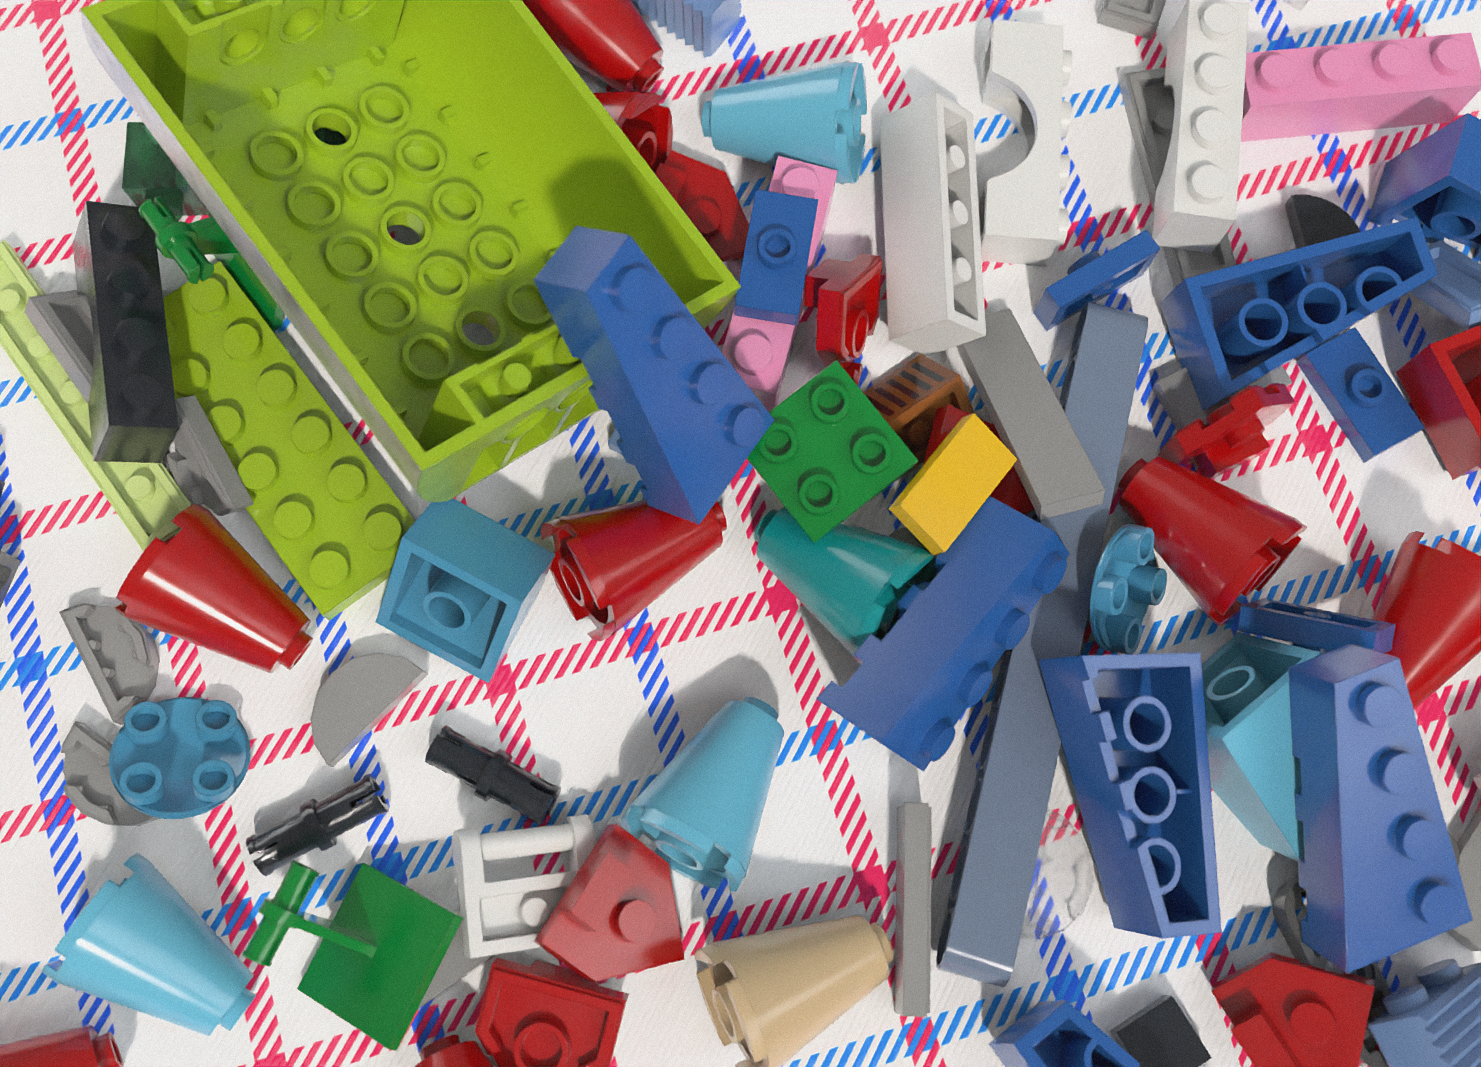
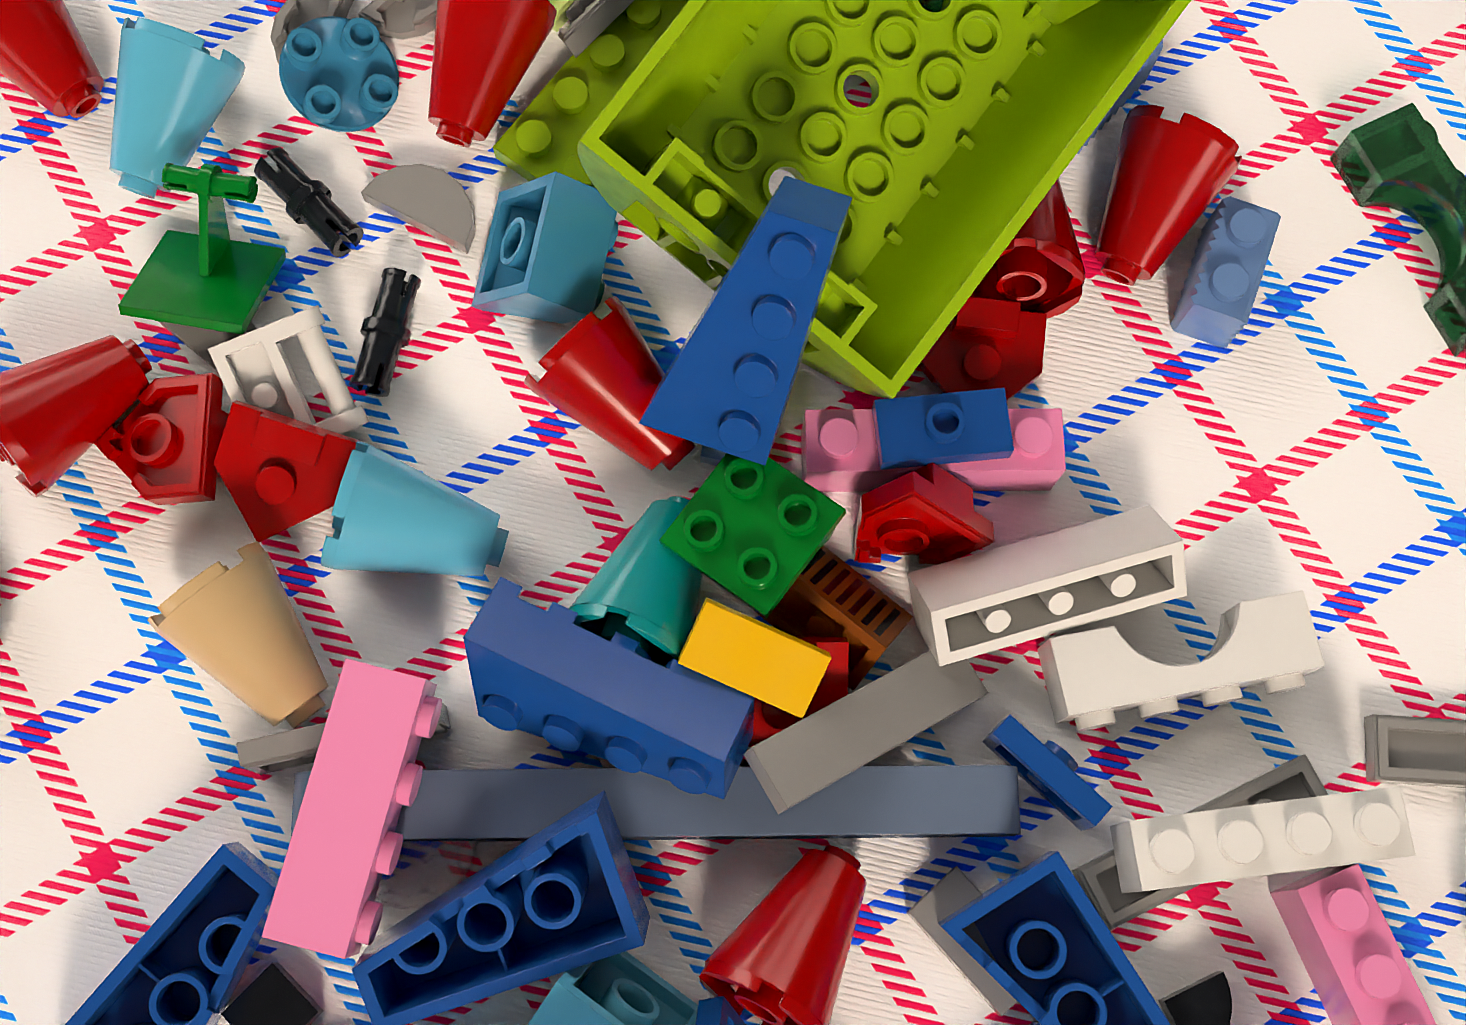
camera: 75 degrees right, 0 degrees up
medium azure cone [702,60,867,185] -> none
dark azure dish [1090,524,1167,654] -> none
red plate [1158,383,1295,479] -> none
none -> bright pink brick [261,658,442,959]

